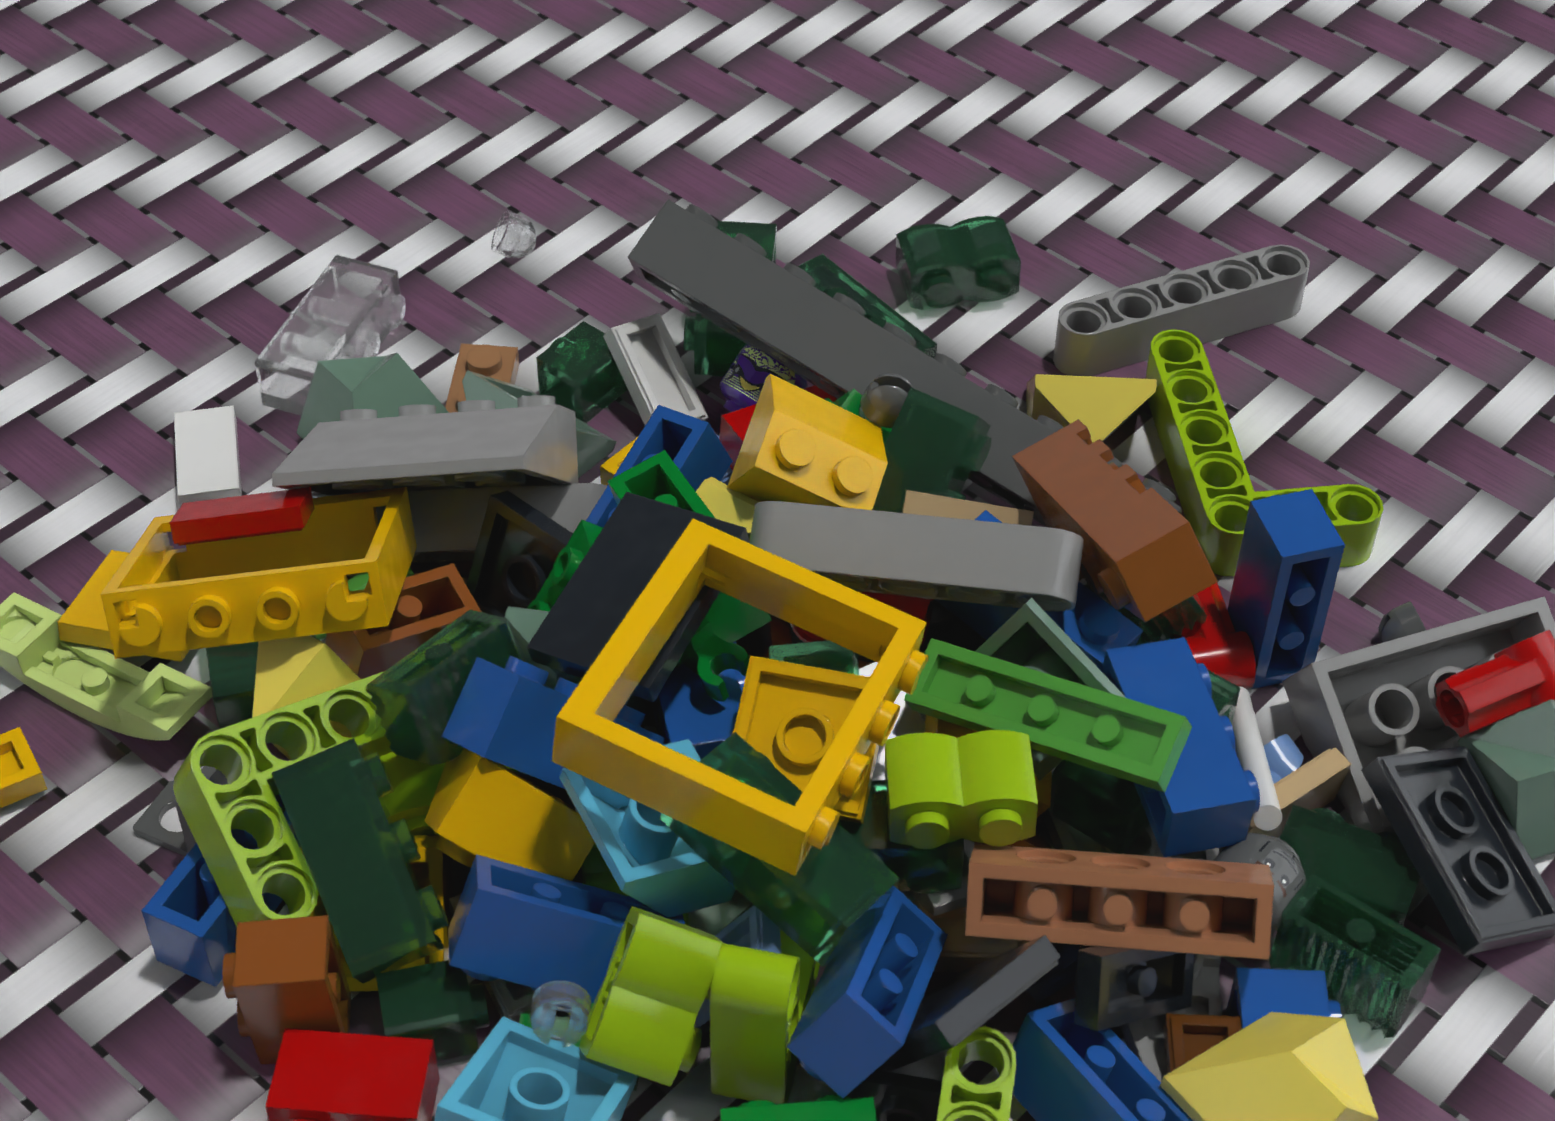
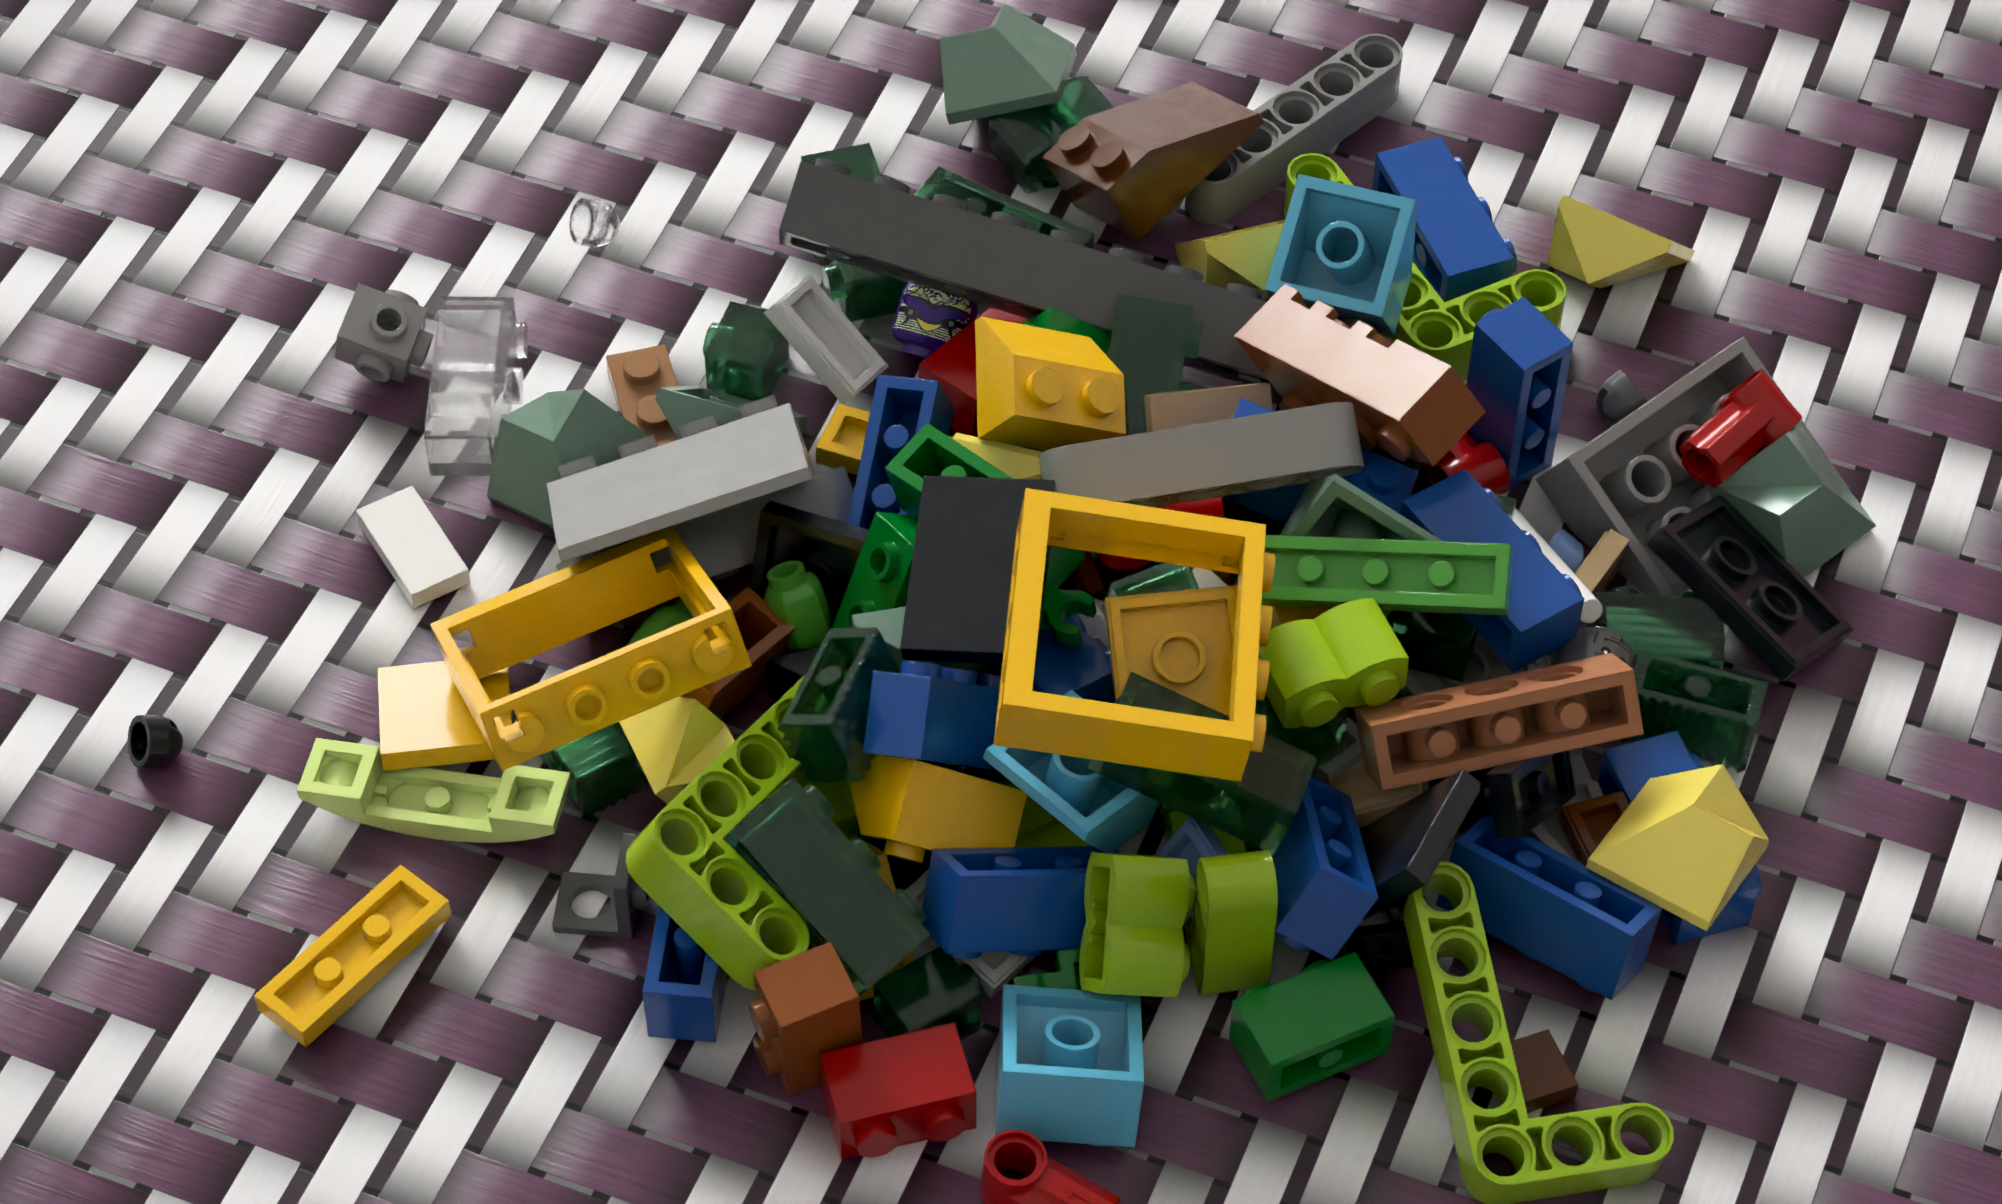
camera: 20 degrees left, 5 degrees up
red tile [169,487,315,546] -> none
clear hinge [530,981,591,1048] -> none
dark grey hinge [860,373,915,428] -> none
none -> light grey brick [335,283,434,384]
none -> bright green plant [764,560,833,652]
none -> sand green slope [939,3,1077,125]
none -> reddish brown slope [1042,82,1264,241]
none -> medium azure slope [1265,174,1418,335]
none -> blue brick [1372,136,1517,302]
none -> light yellow slope [1547,195,1695,289]

